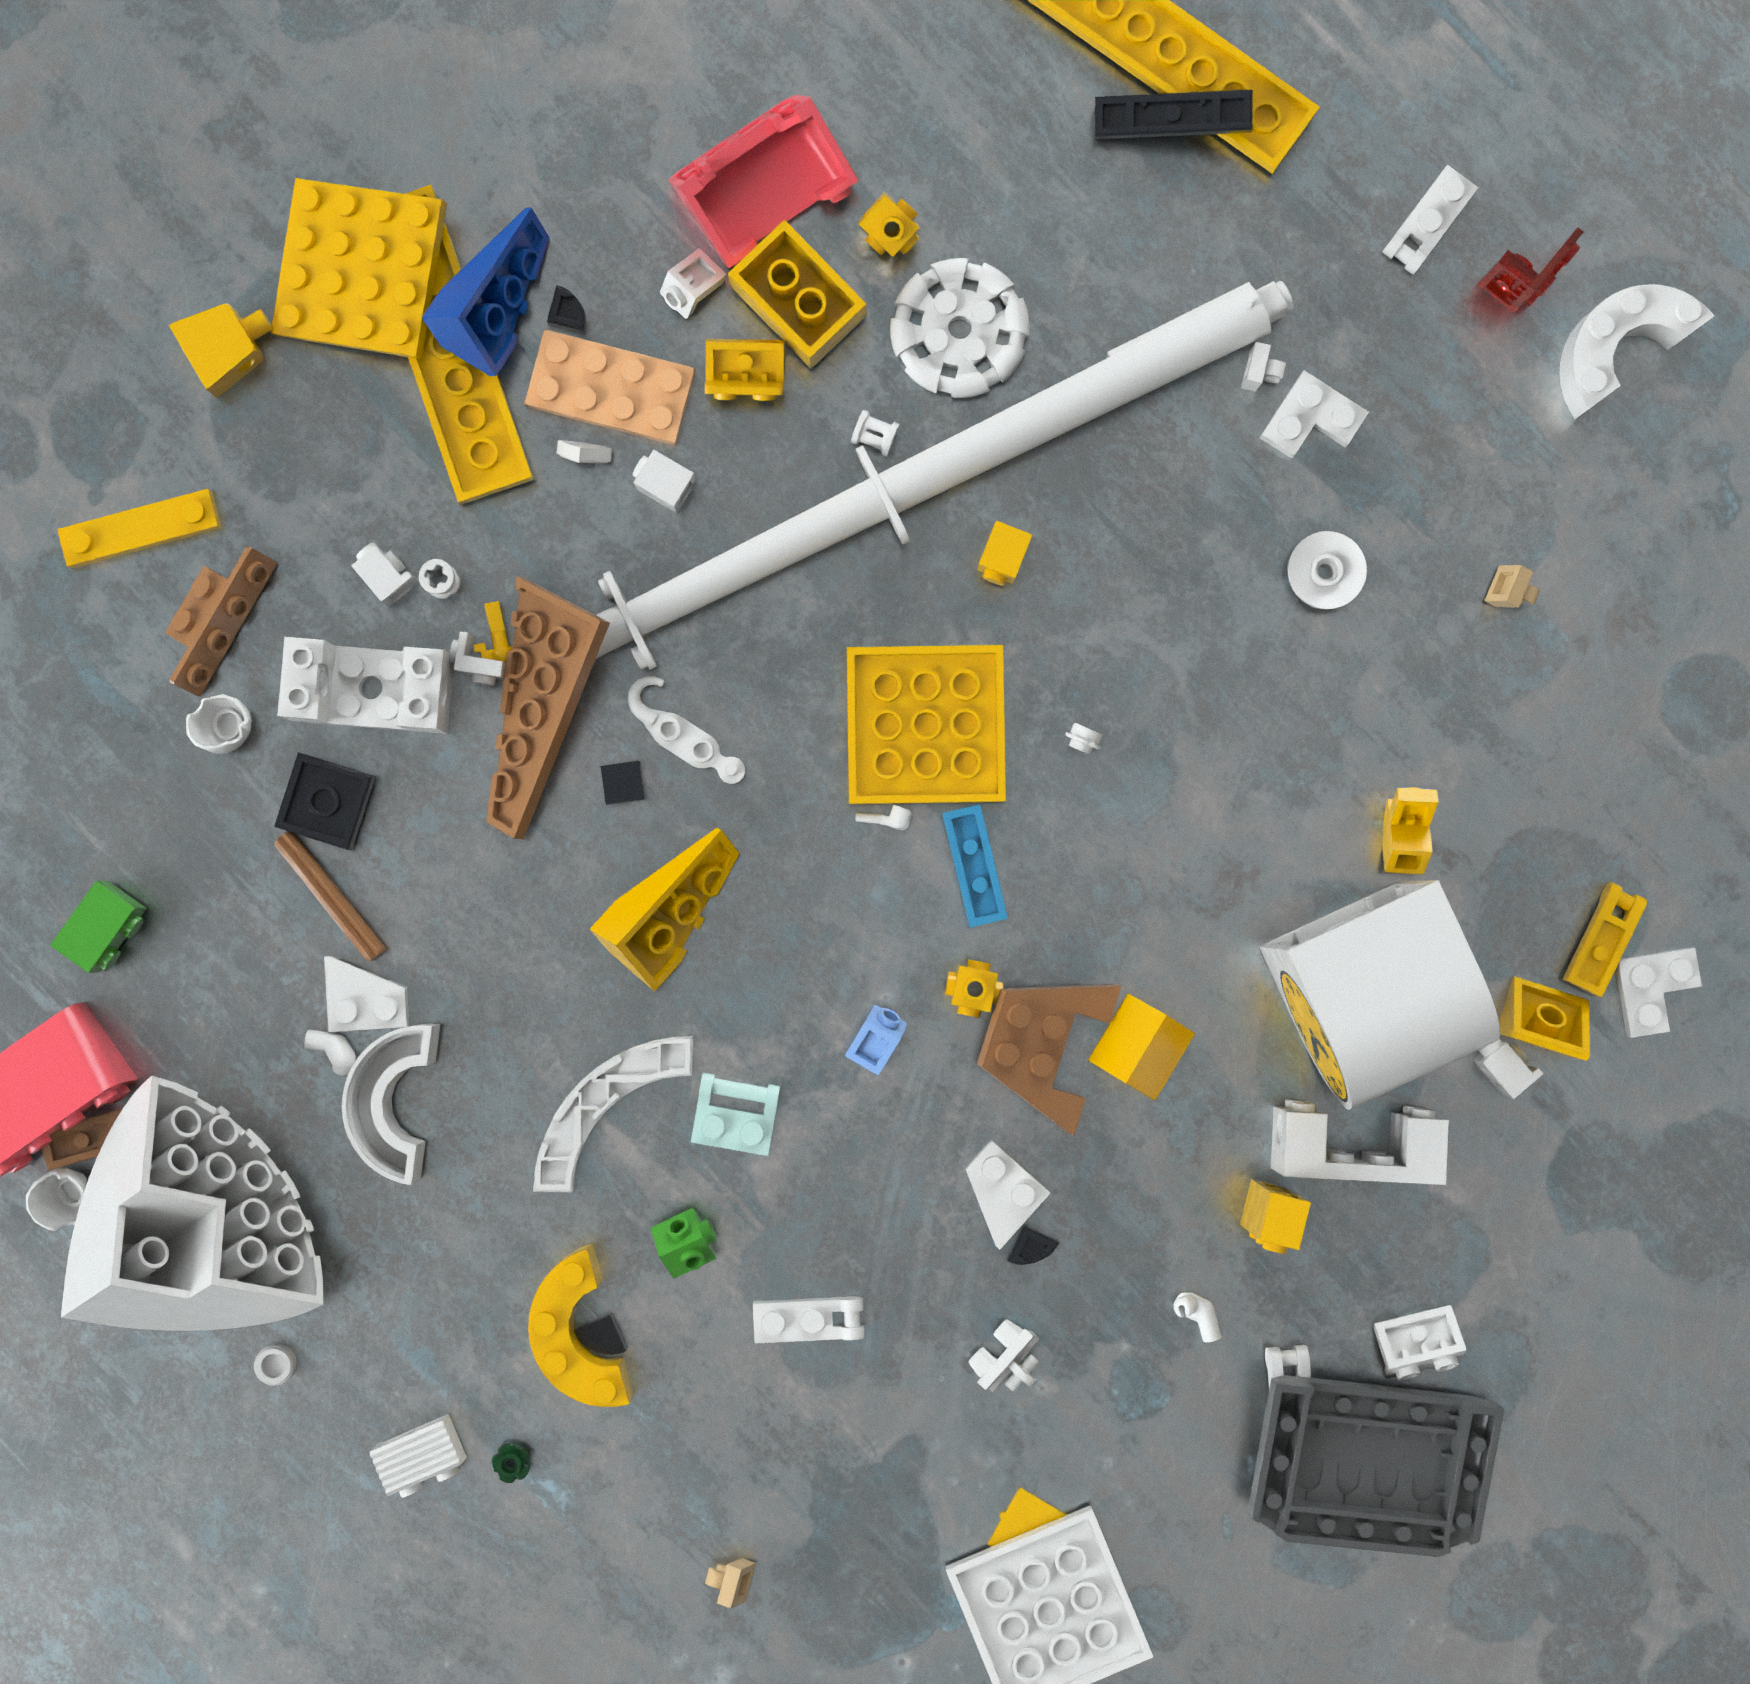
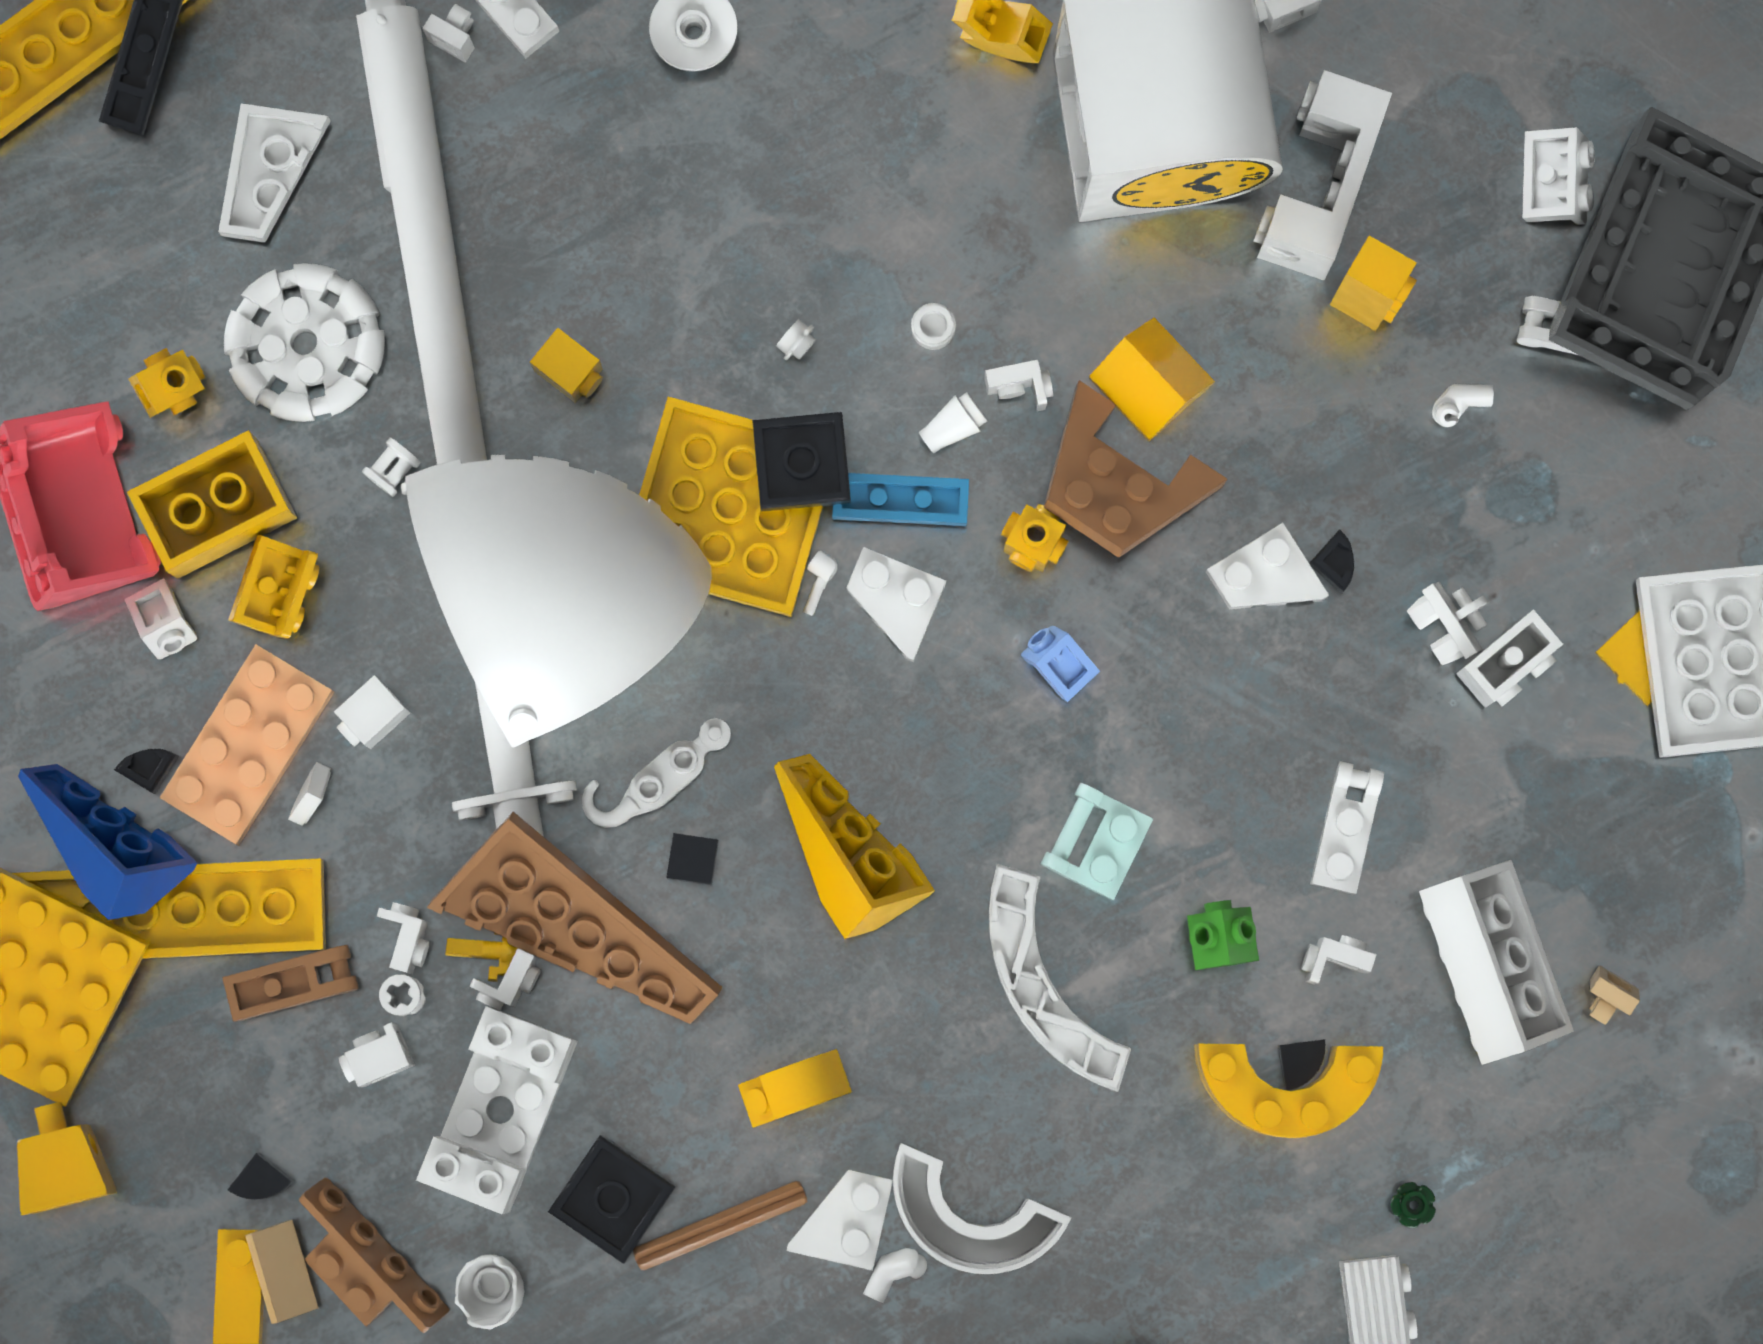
camera: 70 degrees left, 5 degrees down
none -> white wing [218,103,331,242]
none -> medium nougat plate [222,945,359,1022]
none -> black tile [227,1153,294,1200]
none -> tan tile [245,1220,318,1324]
none -> white bracket [377,902,429,974]
none -> white brick [405,455,712,748]
none -> yellow brick [738,1049,852,1128]
none -> black plate [752,412,851,512]
none -> white wing [846,547,946,662]
none -> white tile [911,303,956,350]
none -> white cone [919,392,987,453]
none -> white bracket [984,360,1053,412]
none -> white bracket [1301,935,1376,985]
none -> white slope [1419,860,1574,1065]
none -> white brick [1456,609,1563,708]

